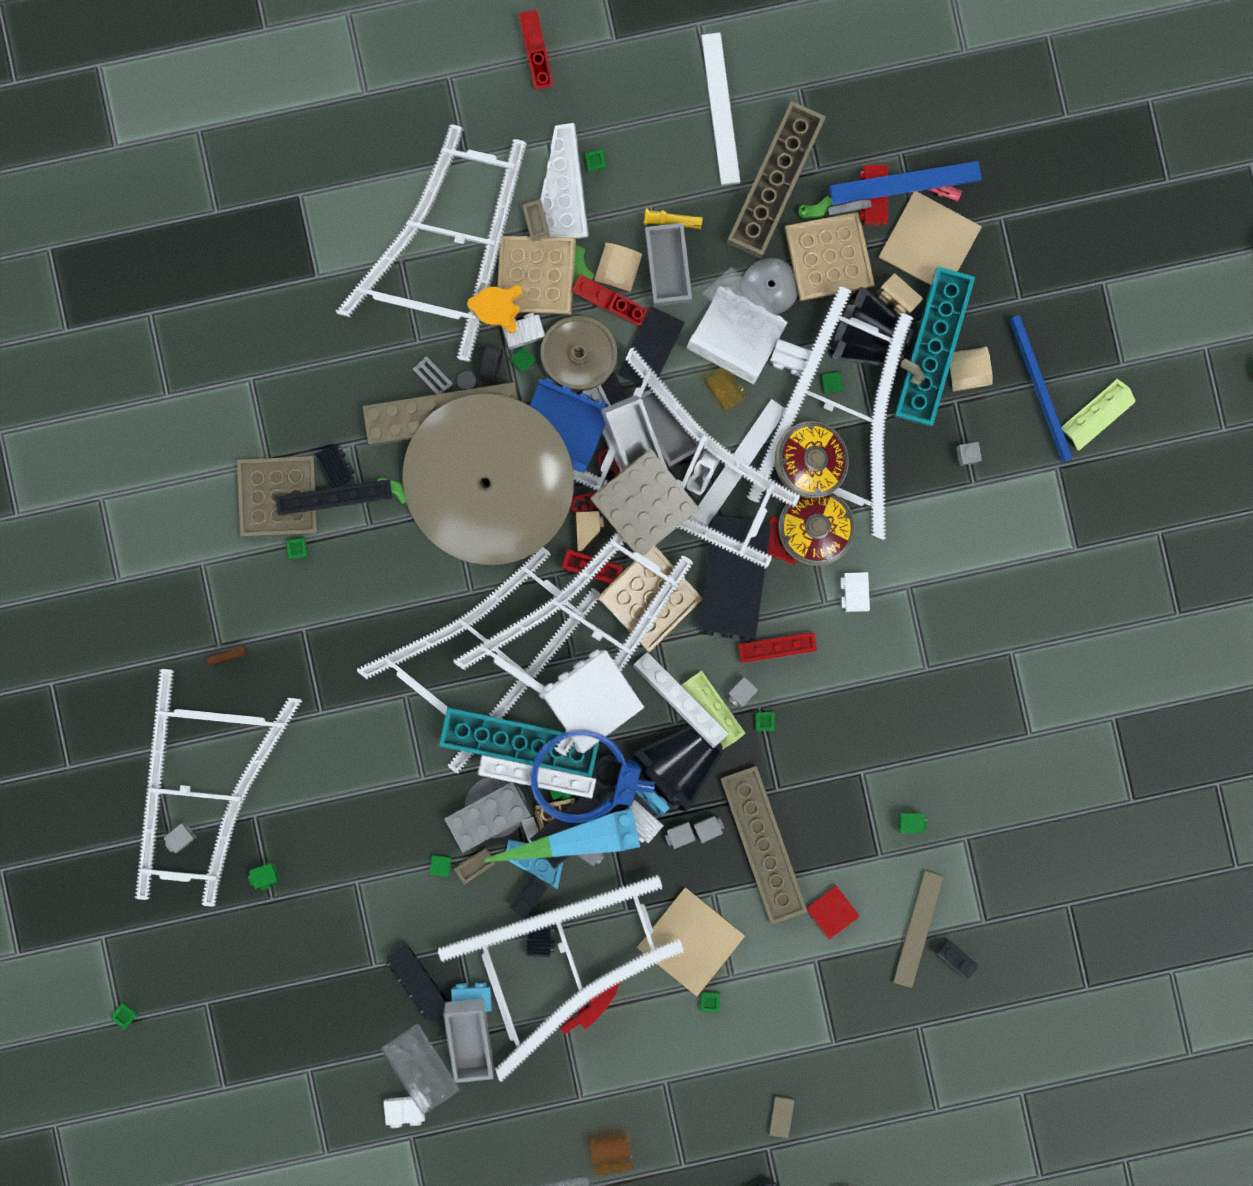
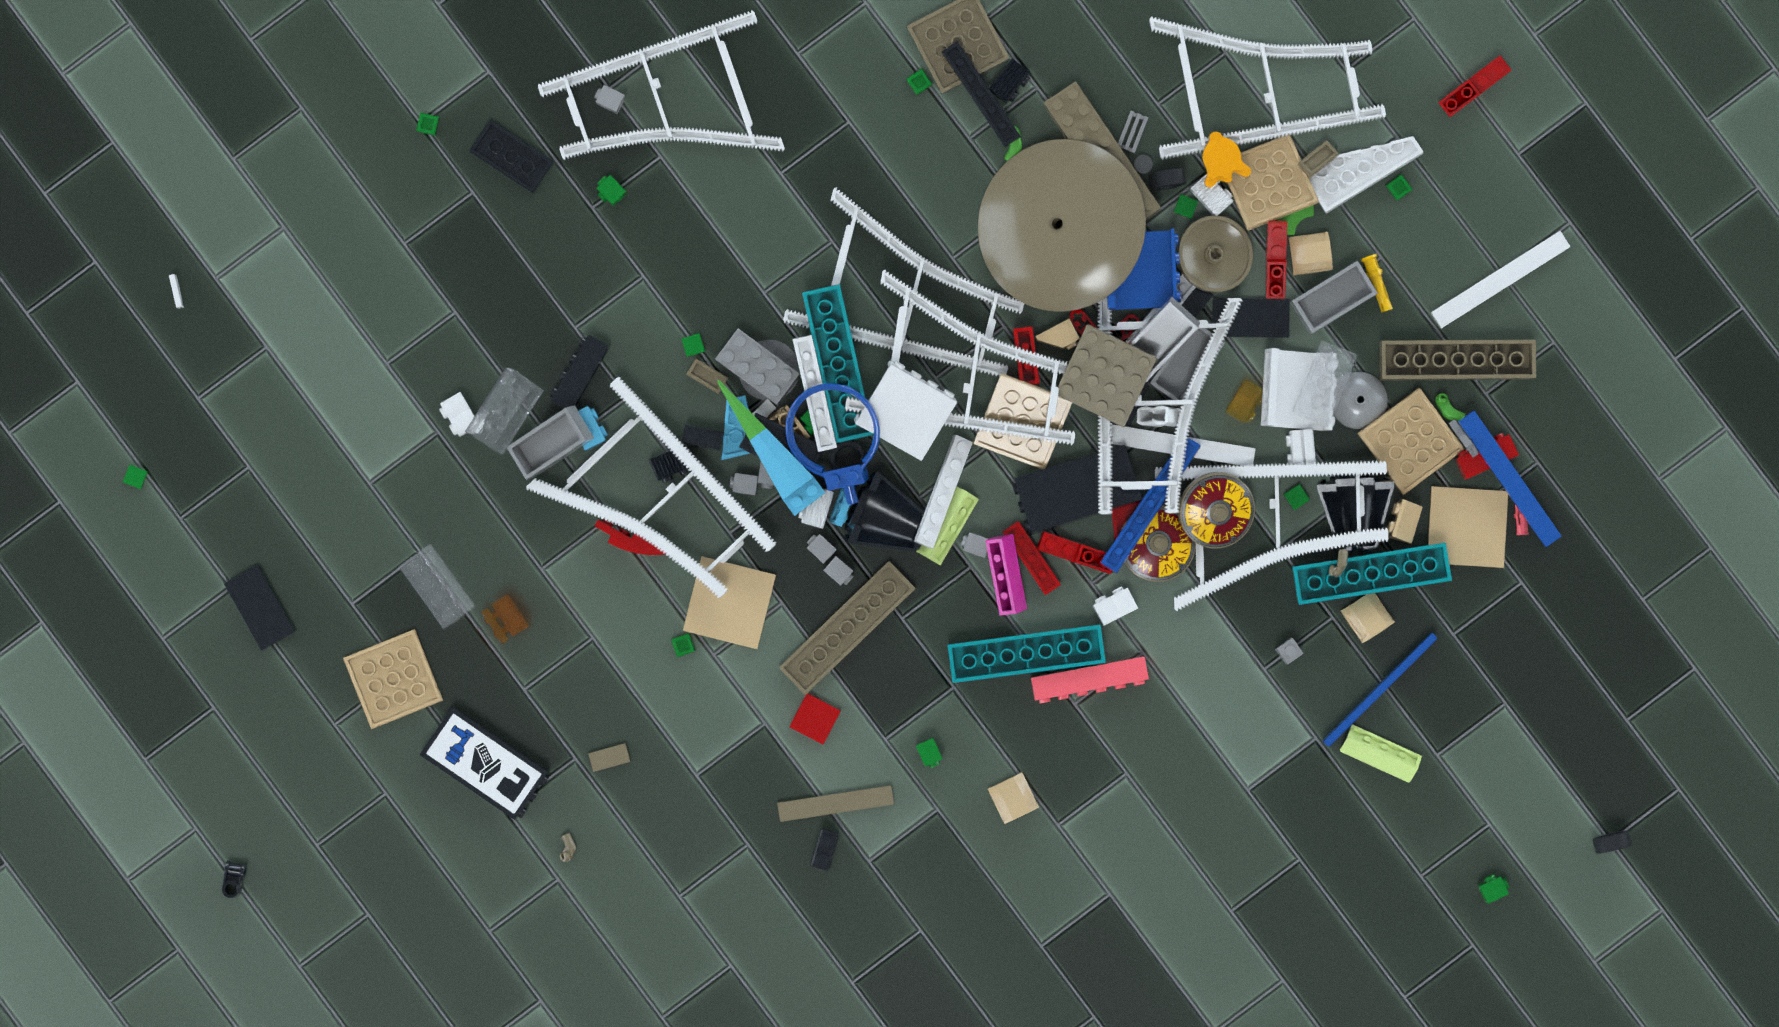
camera: 70 degrees right, 0 degrees up
reddish brown tile [206,647,248,665] -> none
green tile [755,712,775,731] -> none
none -> black tile [469,120,554,193]
none -> light grey brick [729,473,758,496]
none -> teal brick [947,625,1106,683]
none -> dark pink brick [985,534,1027,616]
none -> tan slope [988,772,1039,824]
none -> coral brick [1031,657,1149,704]
none -> red slope [1037,532,1112,574]
none -> blue tile [1101,436,1201,574]

